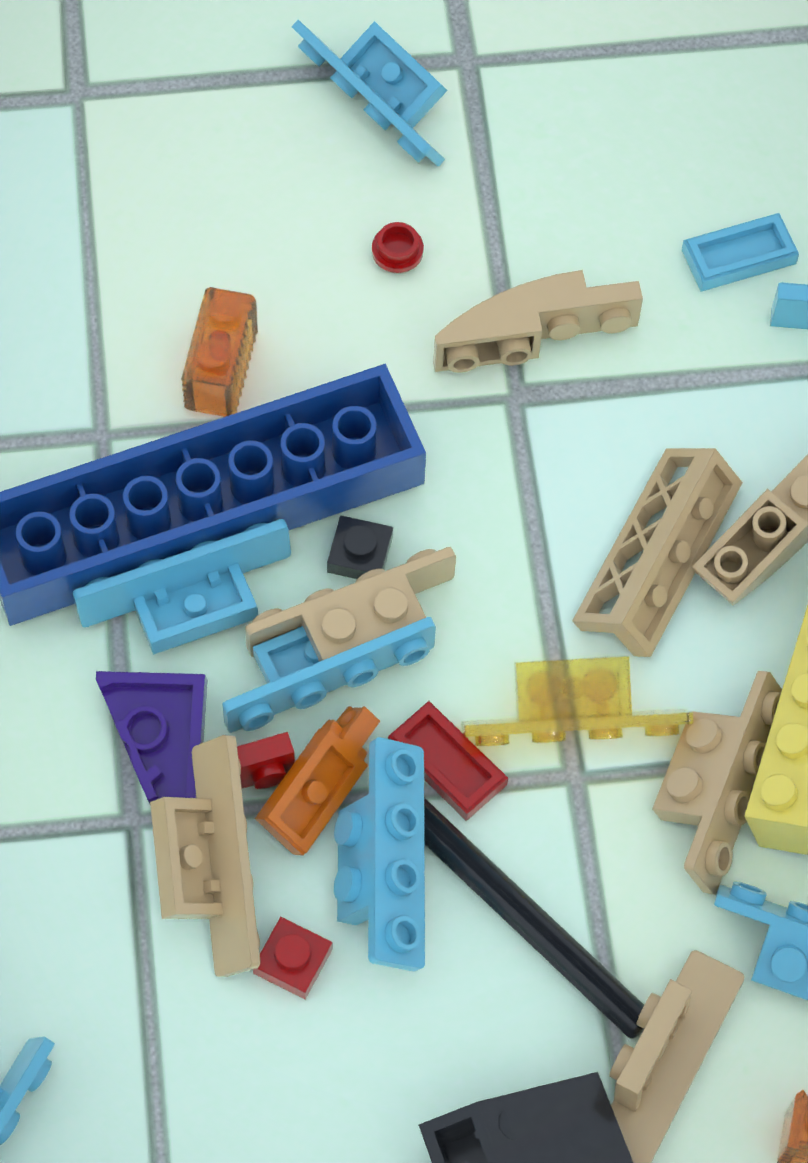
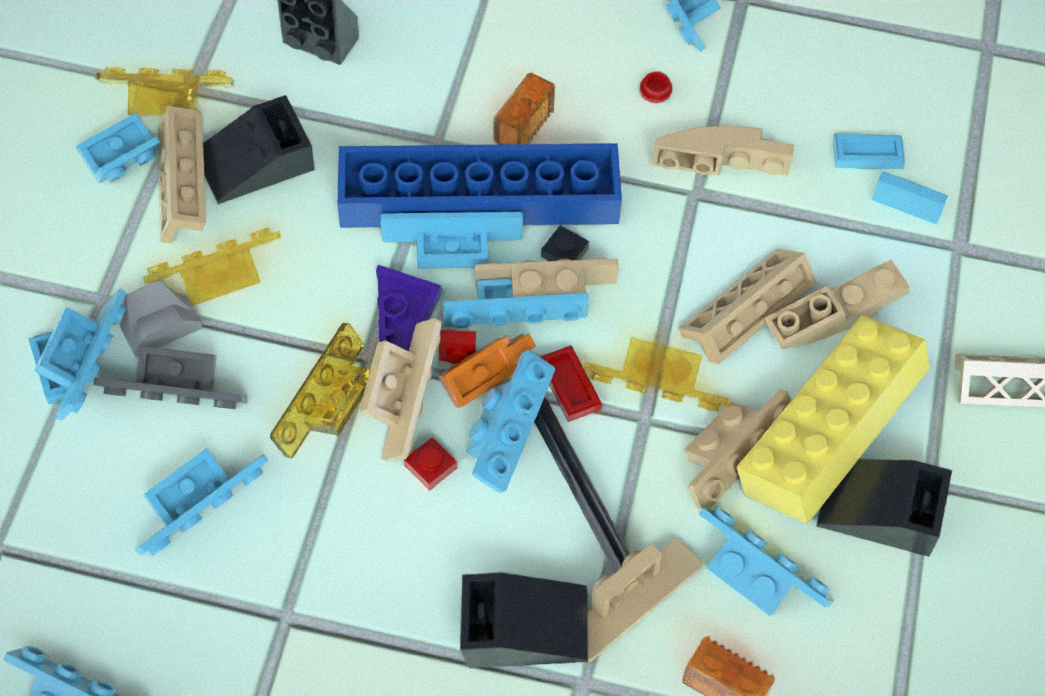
camera: 20 degrees right, 5 degrees down
none -> clear yellow bracket [269,322,370,459]

